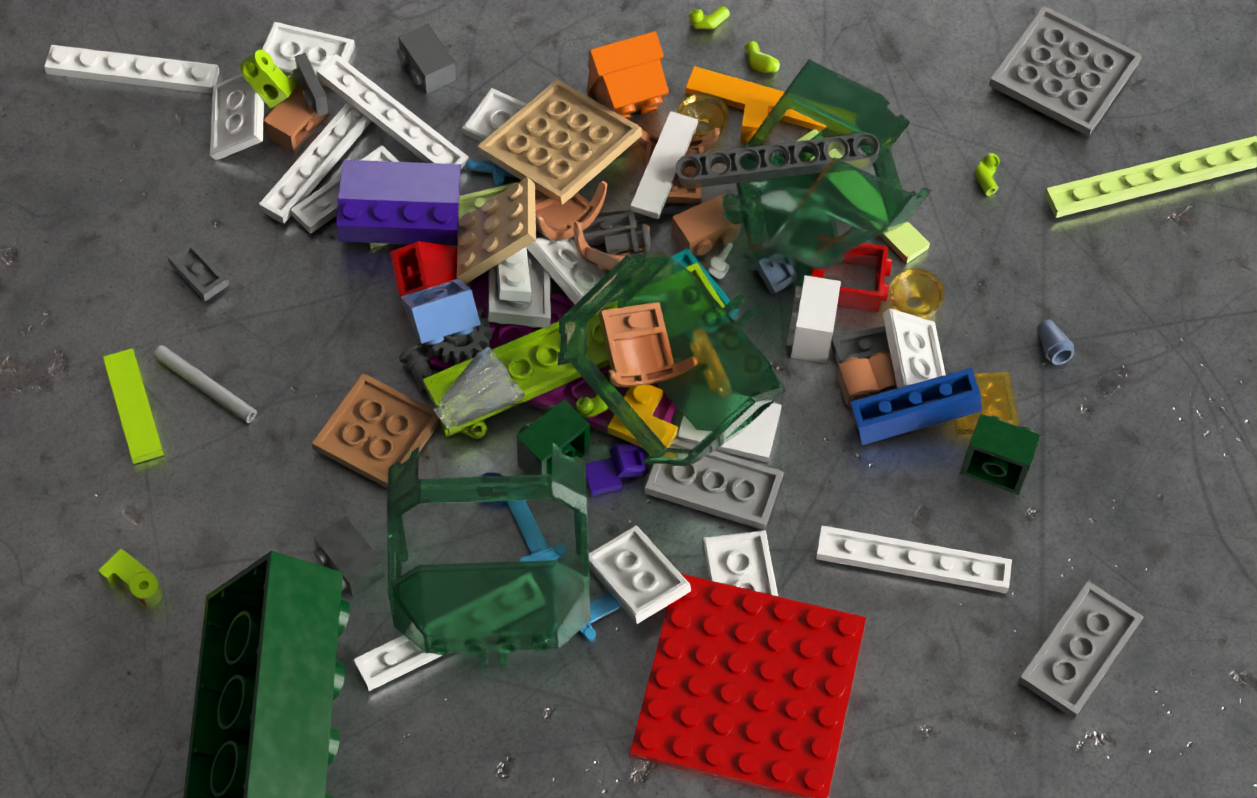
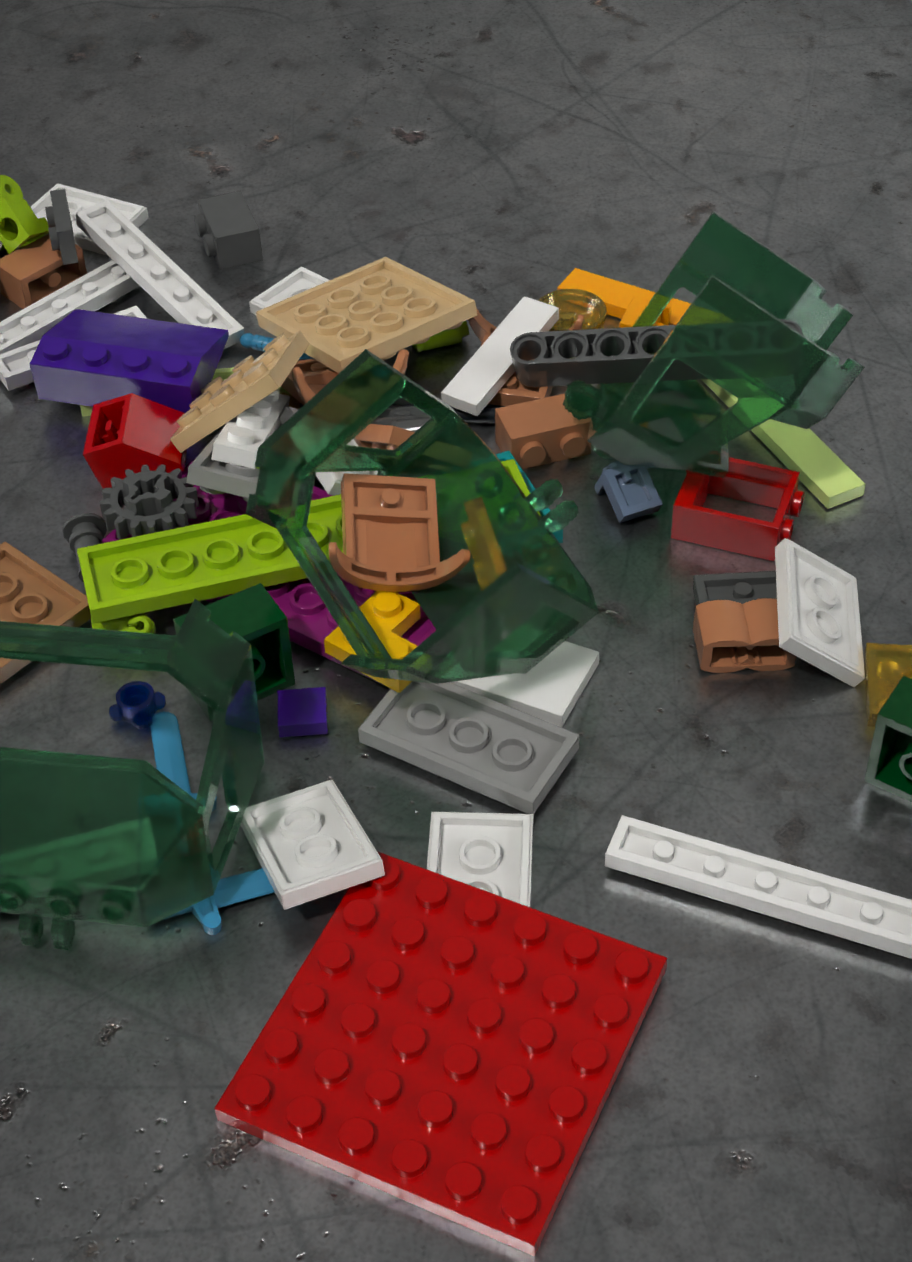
camera: 15 degrees right, 15 degrees down
medium blue slope [401,279,481,345] -> none
clear cone [433,346,525,429] -> none
lime arm [576,381,614,418] -> none
orange piece [587,31,669,119] -> none
dark purple tile [609,445,649,477] -> none
lime arm [688,5,730,29] -> none
white hand [709,242,733,279] -> none
lime arm [744,41,780,73] -> none
white brick [787,275,841,364] -> none
blue brick [851,368,982,445] -> none
clear yellow piece [890,268,945,319] -> none

